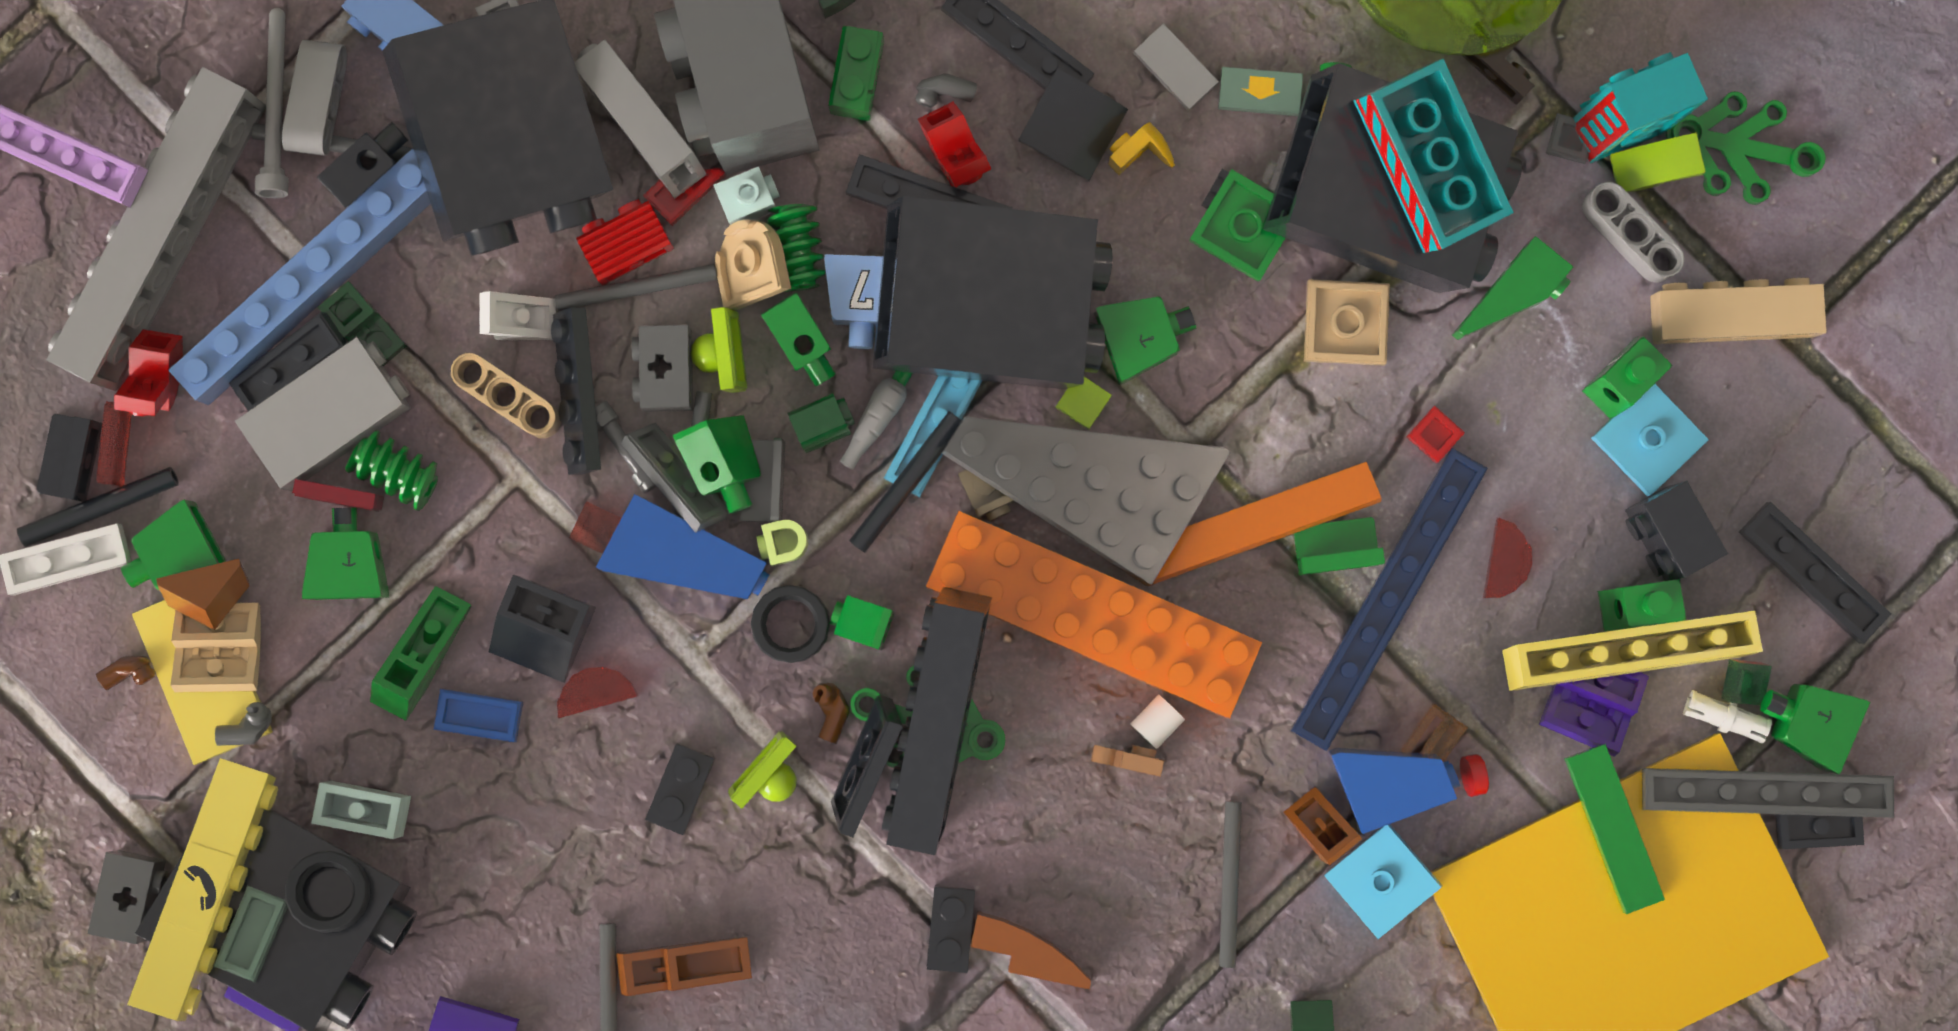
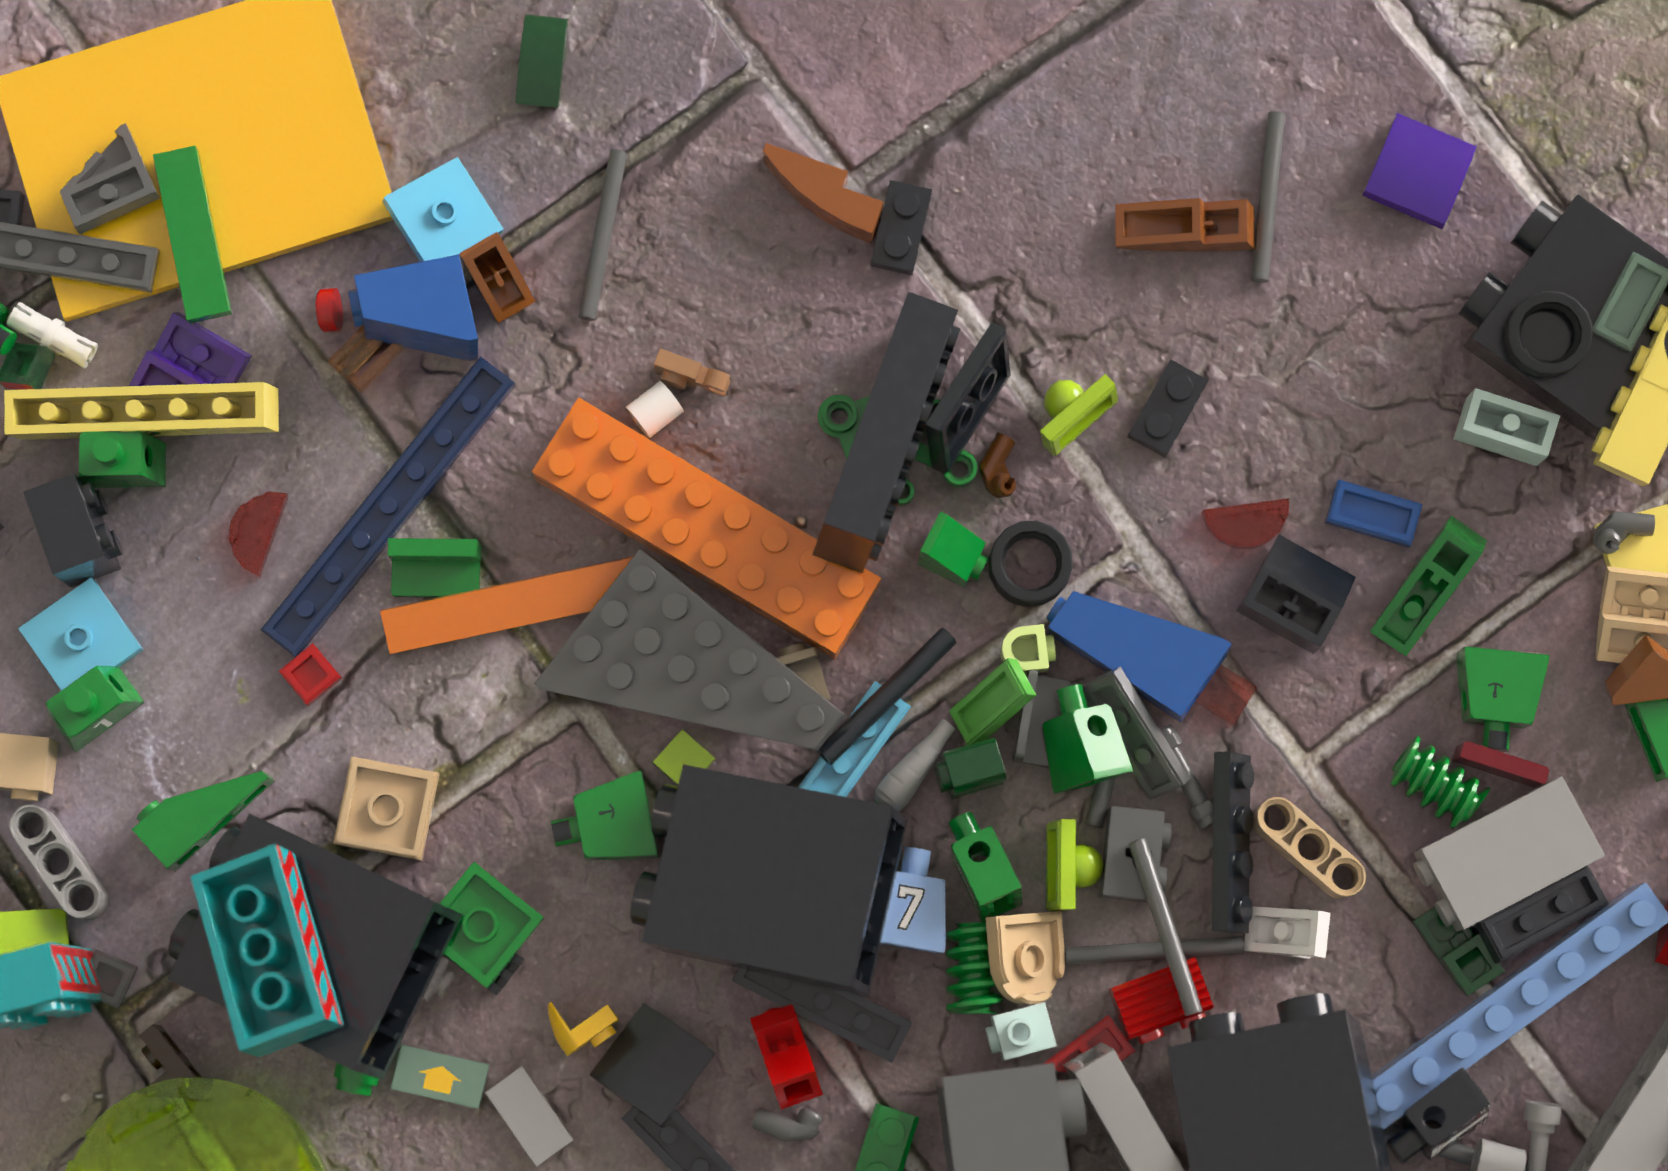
camera: 175 degrees left, 5 degrees down
none -> dark grey wing [59,123,160,234]
none -> bright green tile [949,658,1036,745]
none -> dark grey bar [1129,838,1203,1016]

